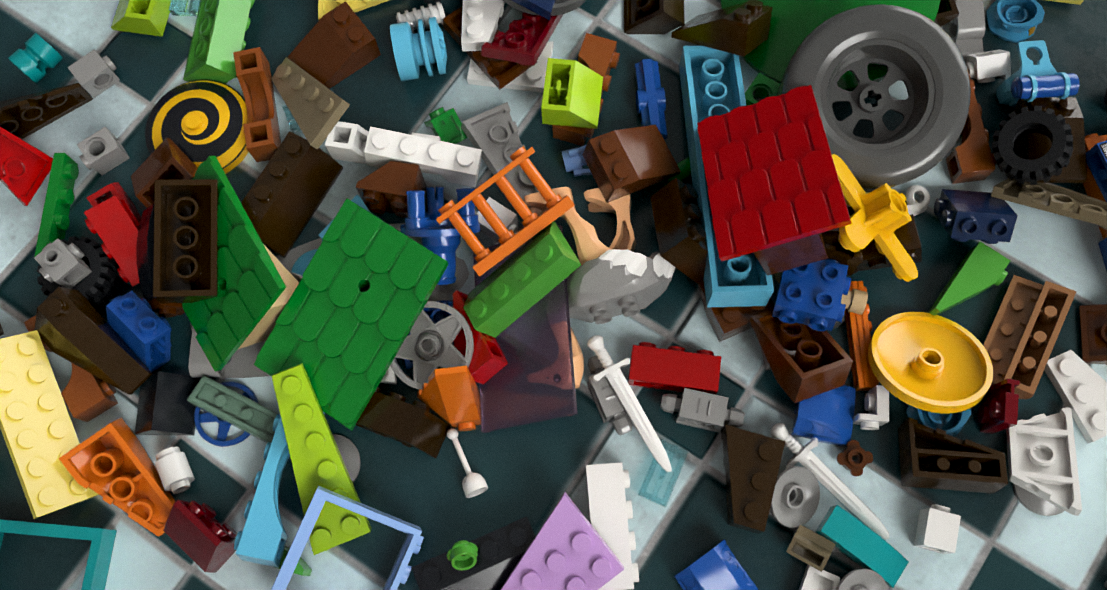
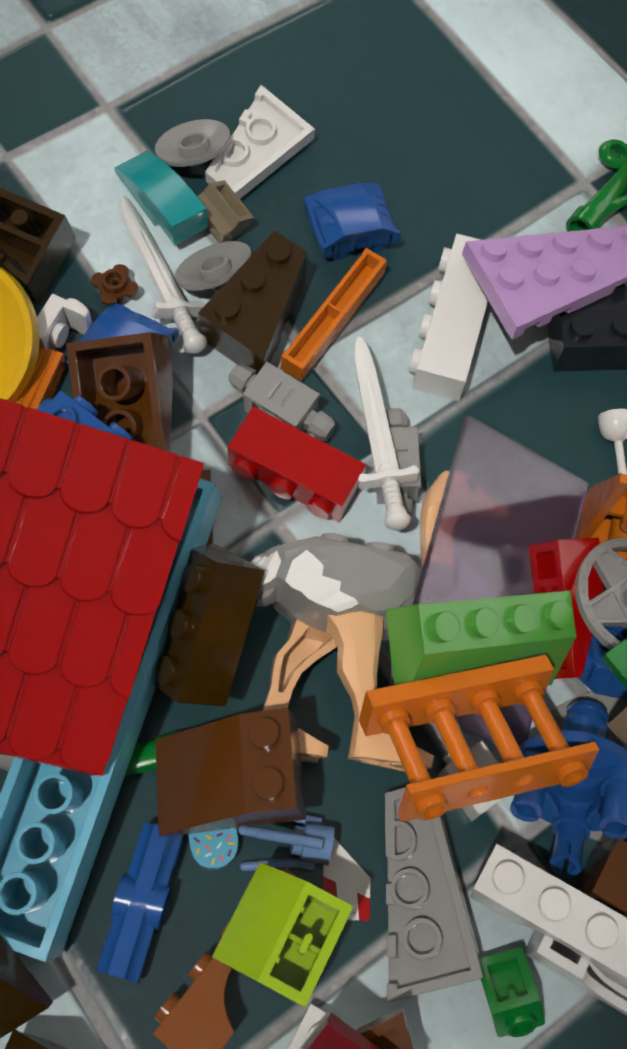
camera: 170 degrees left, 5 degrees down
clear light blue tile [638,439,689,507] -> none
white brick [914,504,961,554] -> none
none -> orange piece [281,248,387,381]
none -> white sticker [322,838,371,921]

